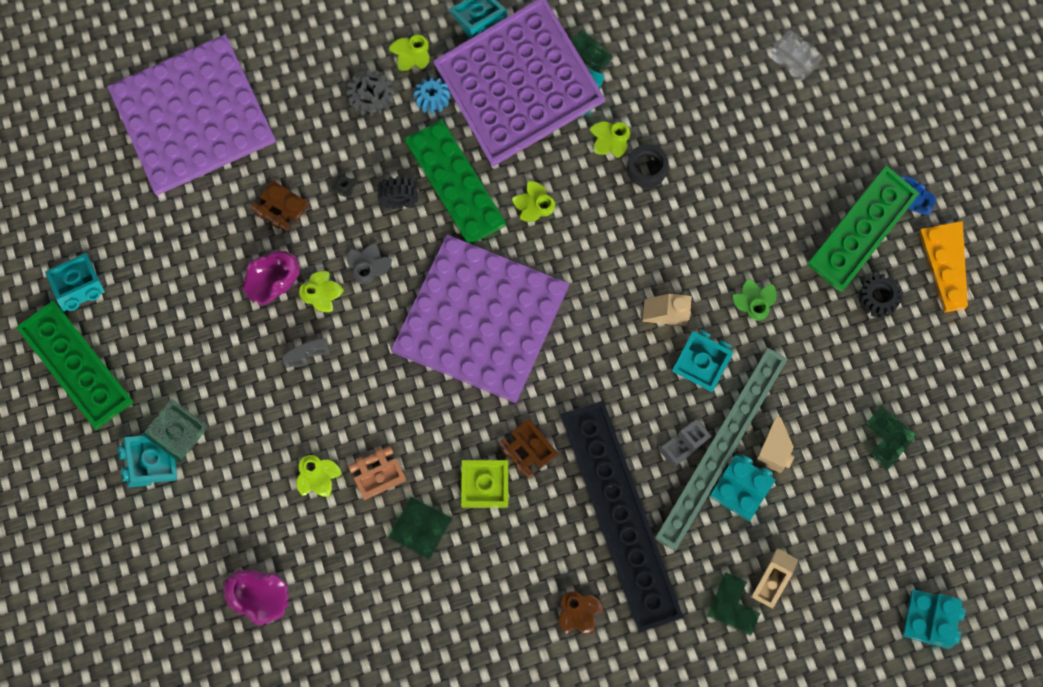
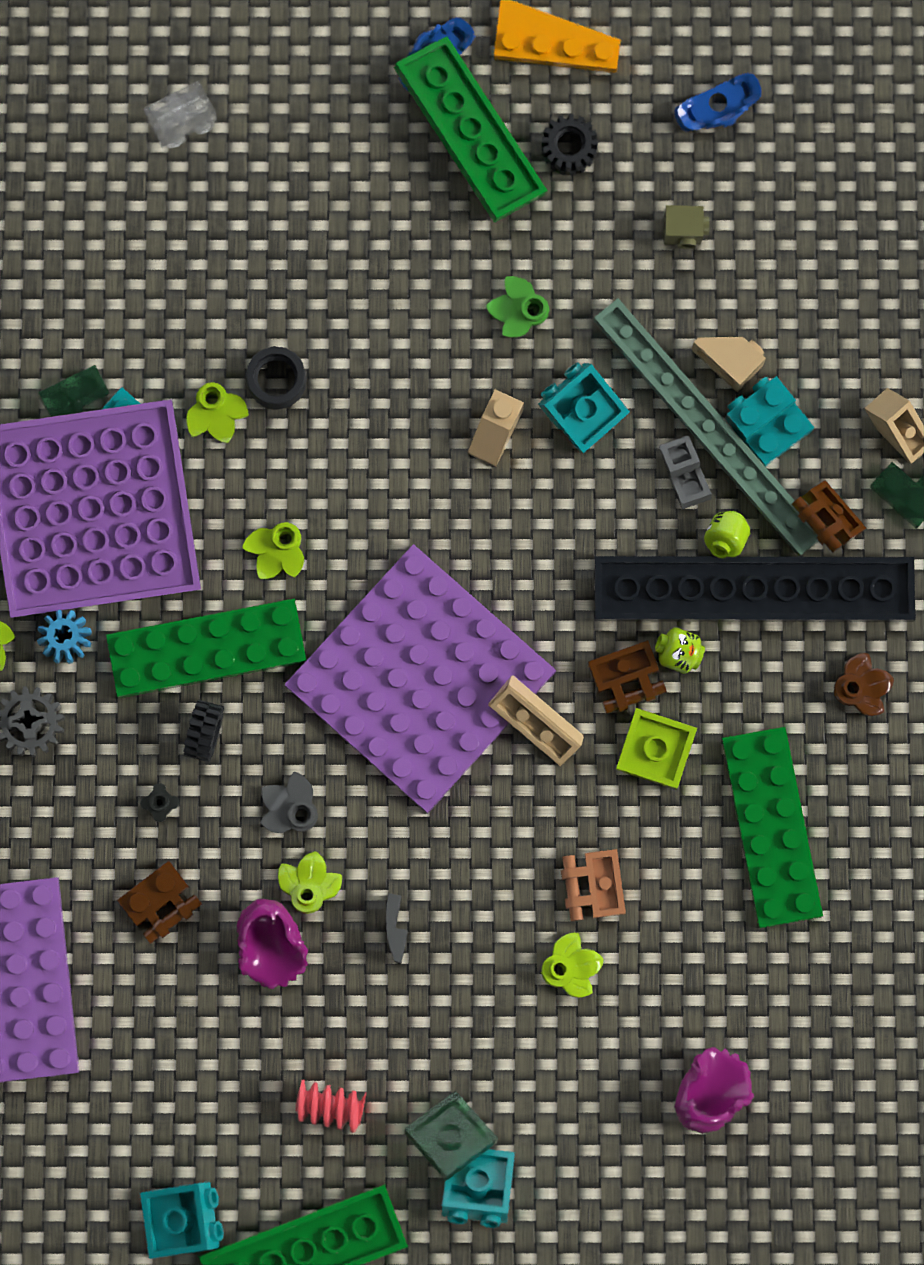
camera: 70 degrees left, 10 degrees up
clear green plate [388,497,452,561] -> none
clear green plate [865,406,917,470] -> none
none -> coral piece [295,1080,366,1133]
none -> tan slope [488,676,584,766]
none -> lime head [655,627,705,674]
none -> olive brick [664,205,709,249]
none -> blue piece [674,73,762,132]
none -> lime head [704,511,750,558]
none -> green plate [721,726,823,929]
none -> reddish brown plate [791,480,866,553]

